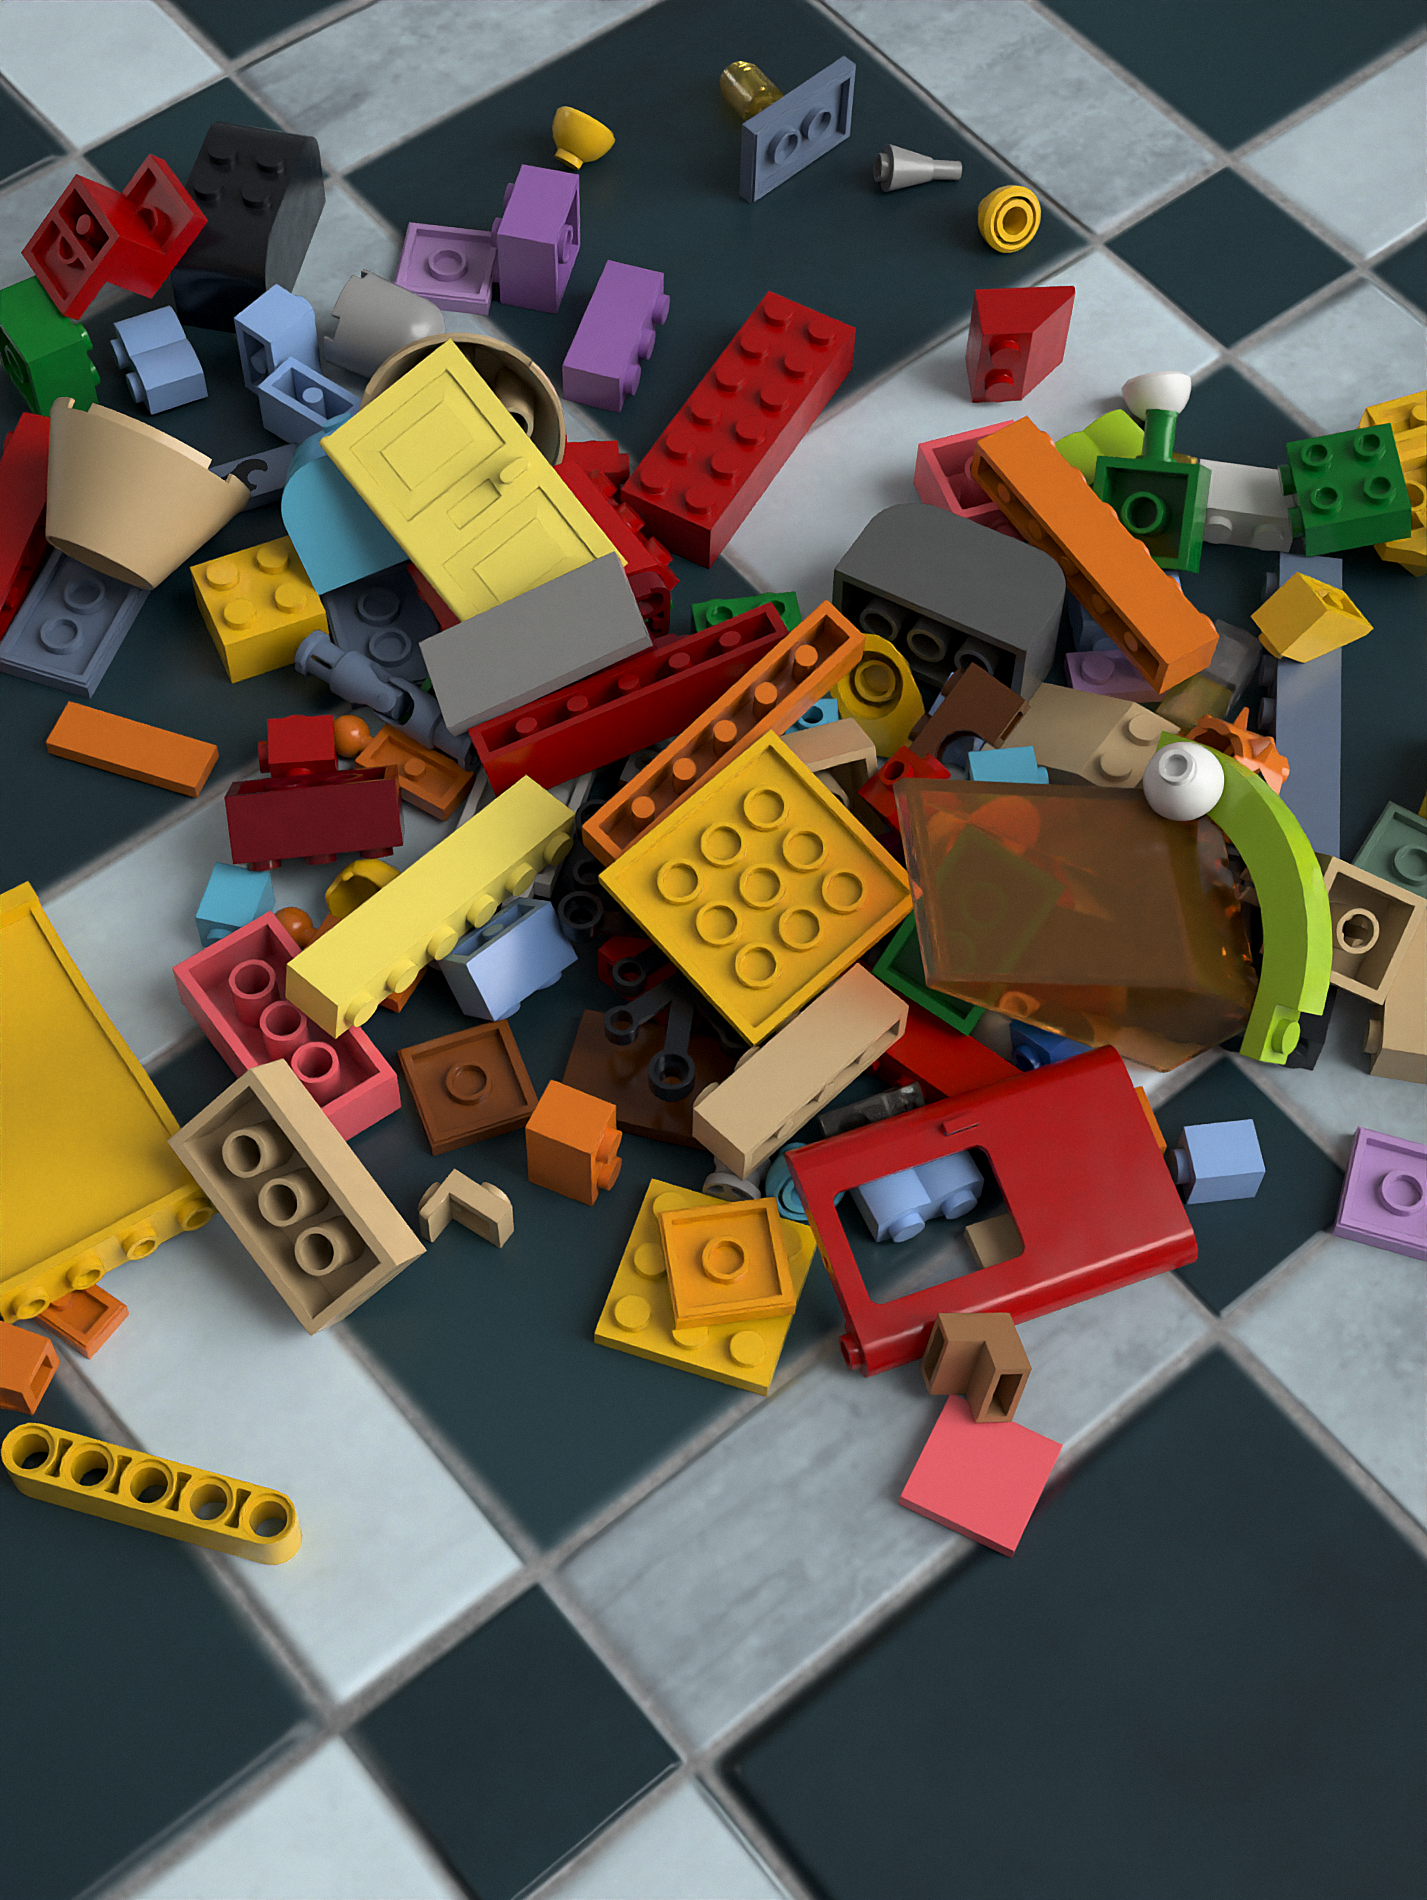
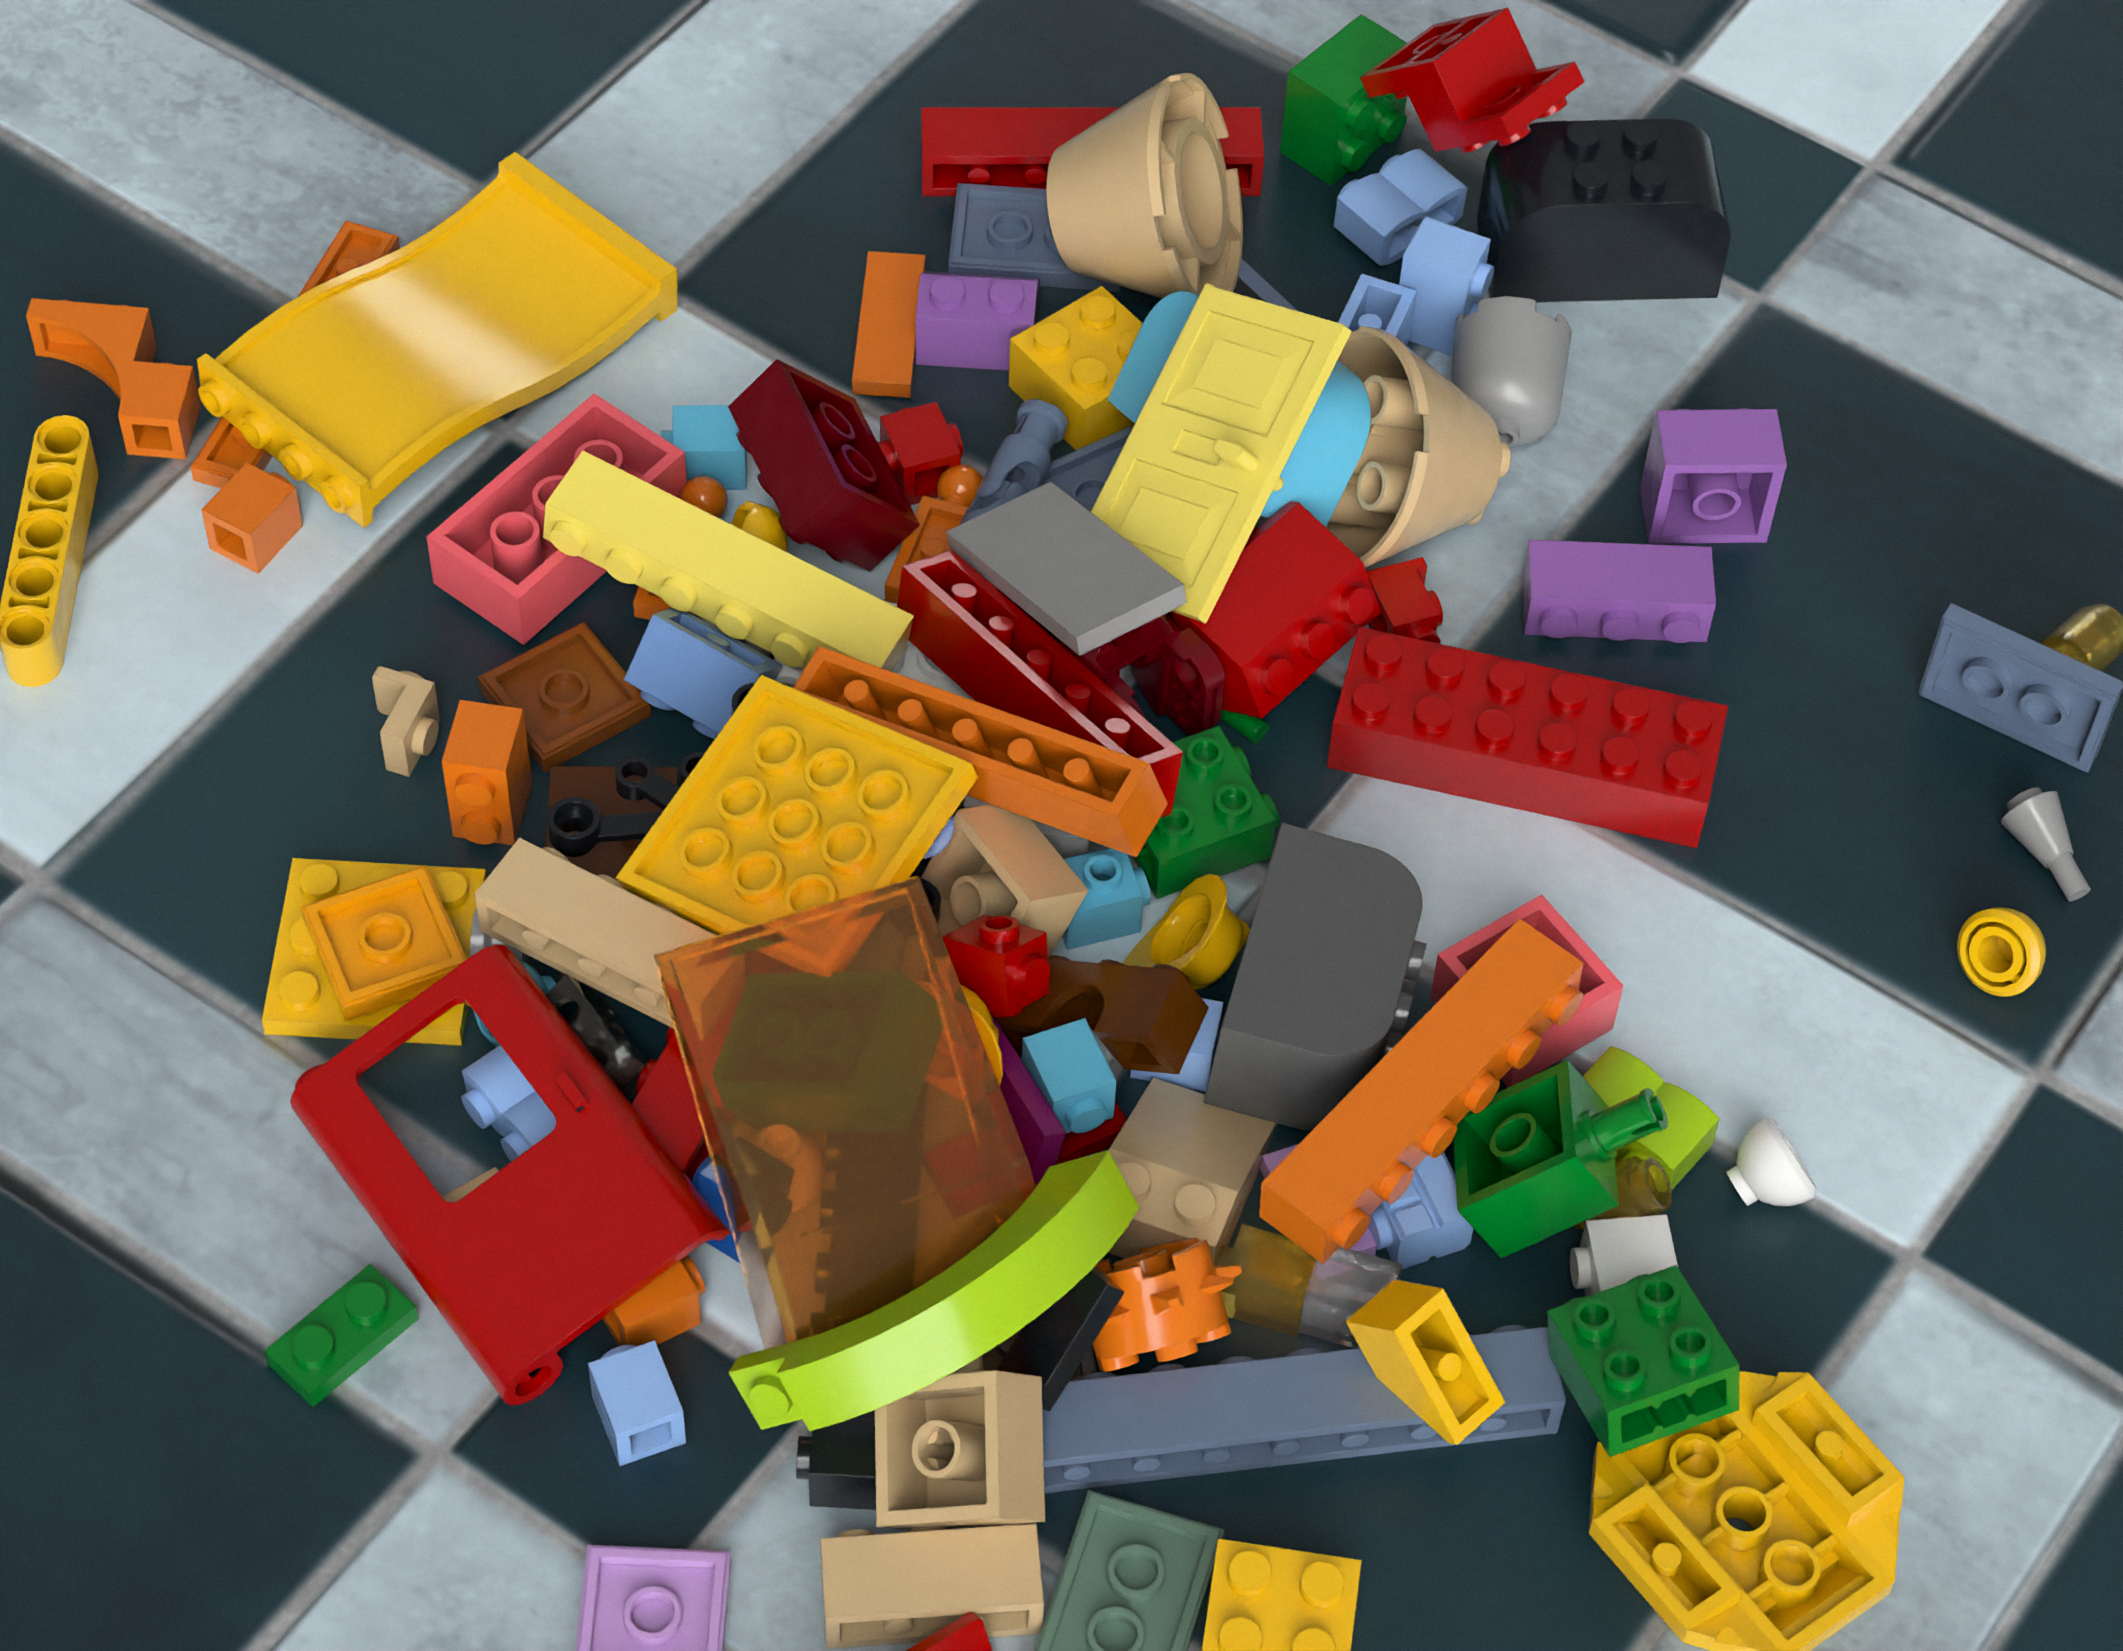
camera: 75 degrees right, 5 degrees down
tan brick [167,1058,427,1336] -> none
lavender tile [394,222,498,316] -> none
yellow brick [552,106,615,170] -> none
coral tile [898,1394,1063,1558] -> none
medium nougat piece [919,1313,1032,1423] -> none
red slope [965,285,1075,403] -> none
white brick [1143,742,1224,821] -> none
none -> orange brick [201,462,303,574]
none -> green plate [264,1264,418,1407]
none -> medium lavender slope [916,271,1040,371]

